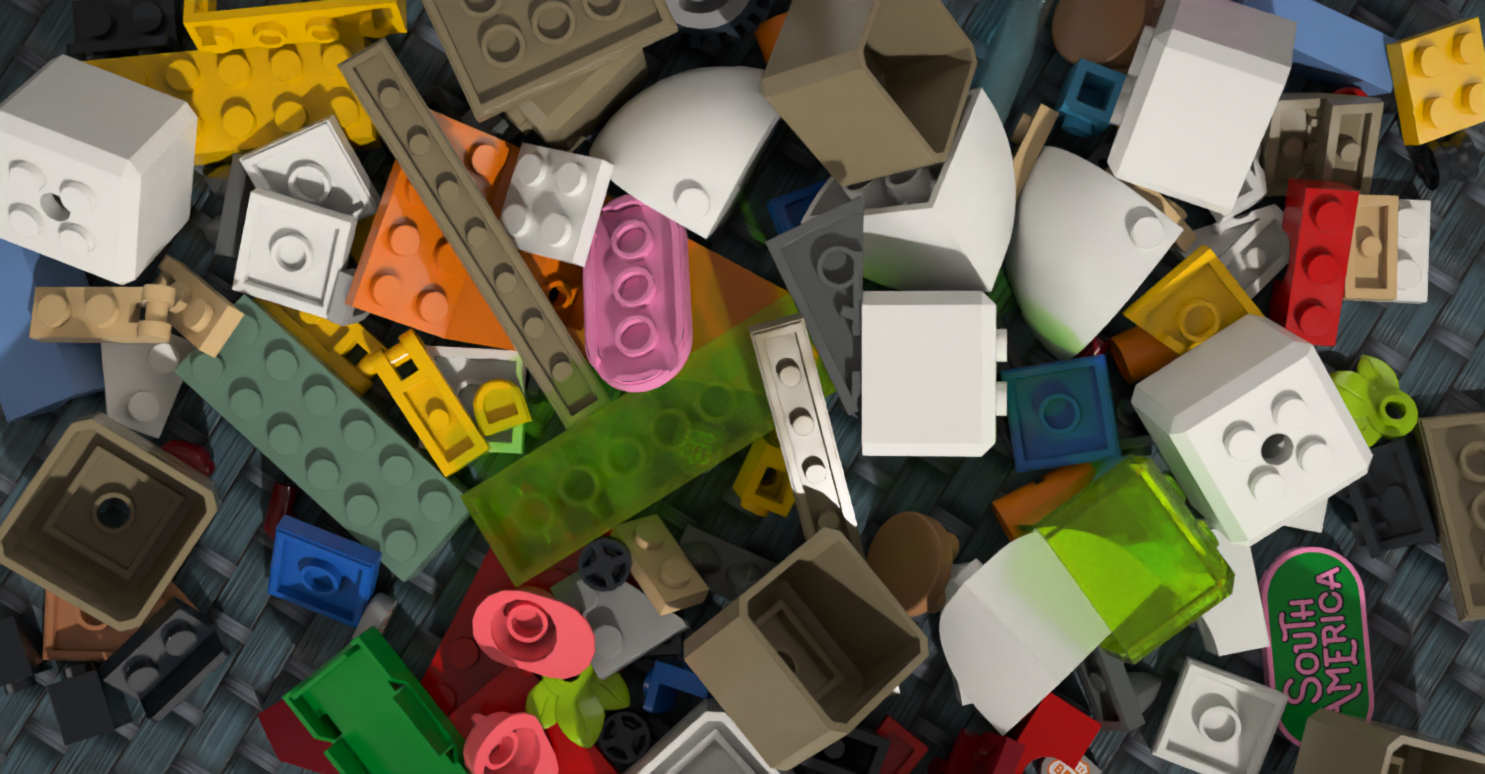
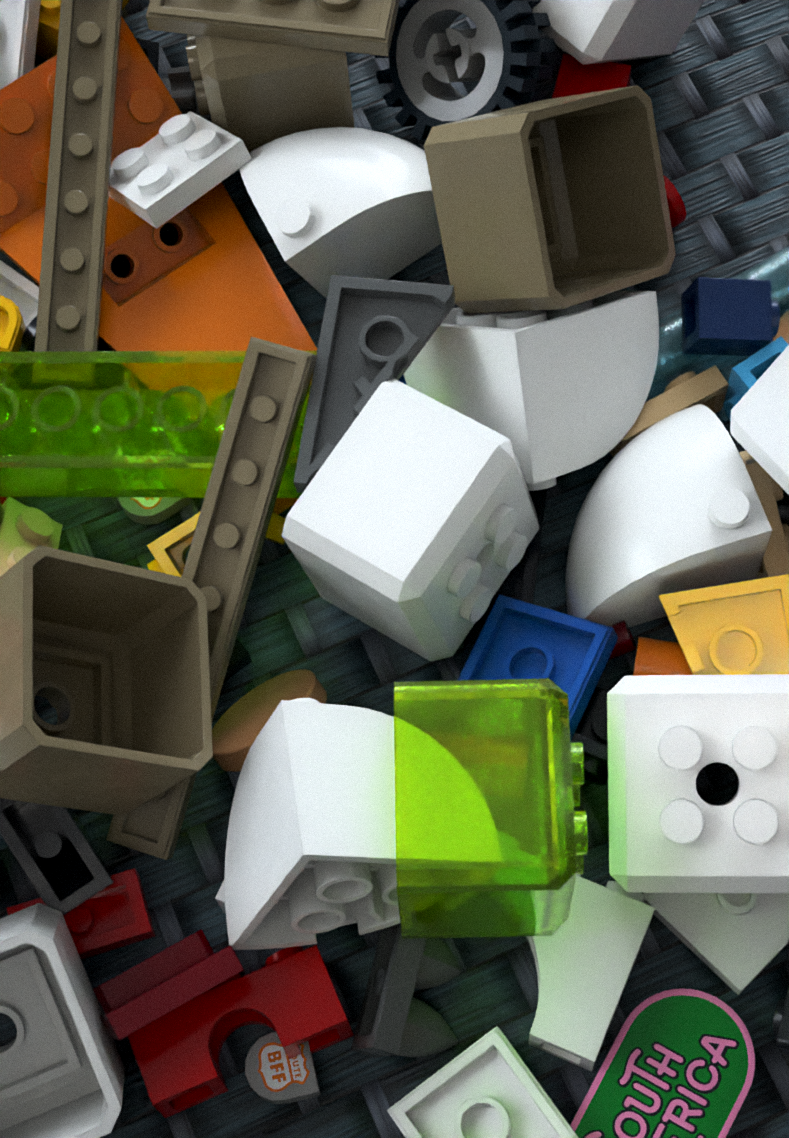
camera: 40 degrees right, 20 degrees down
bright pink tile [583,194,693,392] -> none
none -> dark blue brick [681,277,780,356]

